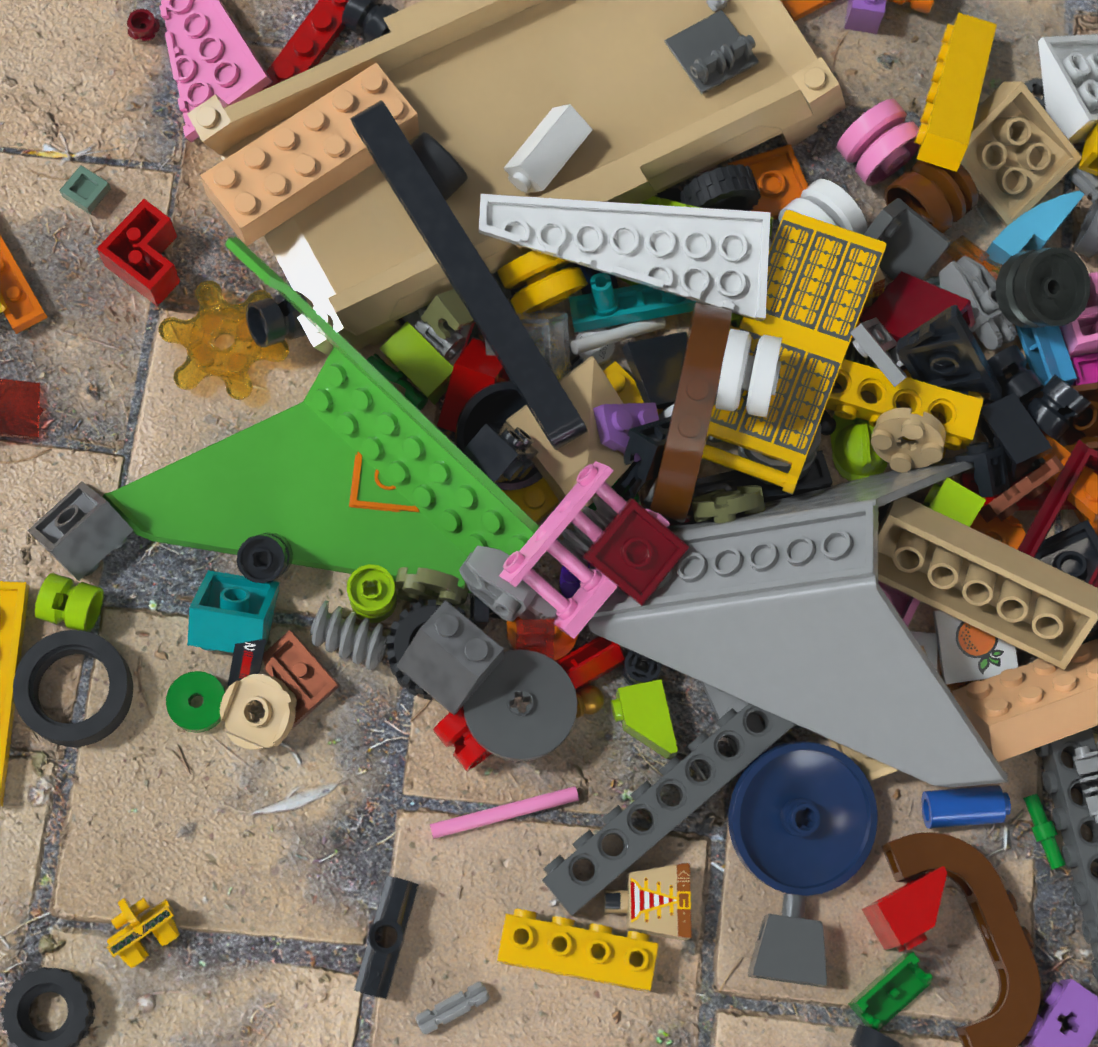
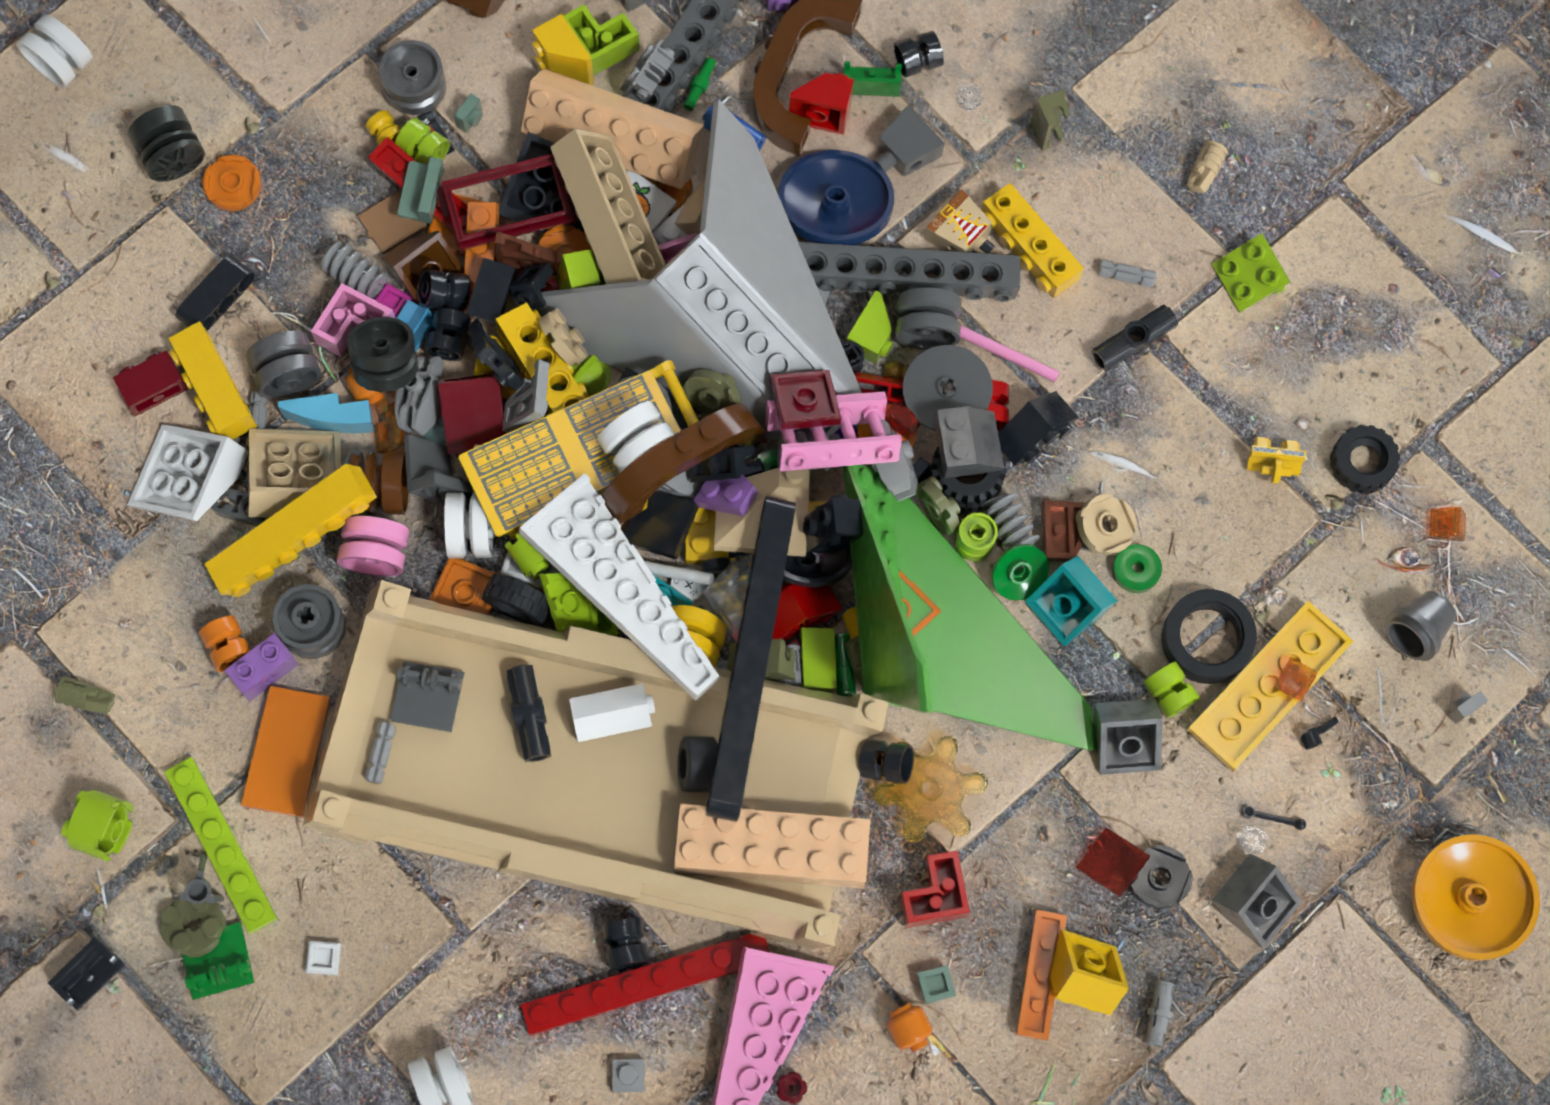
camera: 135 degrees left, 0 degrees up
black sticker [227,638,266,689] -> none
black wheel [237,532,293,583] -> none
none -> dark grey wheel [272,584,346,659]
none -> black piece [506,665,551,762]
none -> orange head [886,1002,933,1053]
none -> dark grey wheel [896,287,961,350]
none -> green dish [992,544,1049,601]
none -> black brick [998,391,1079,466]

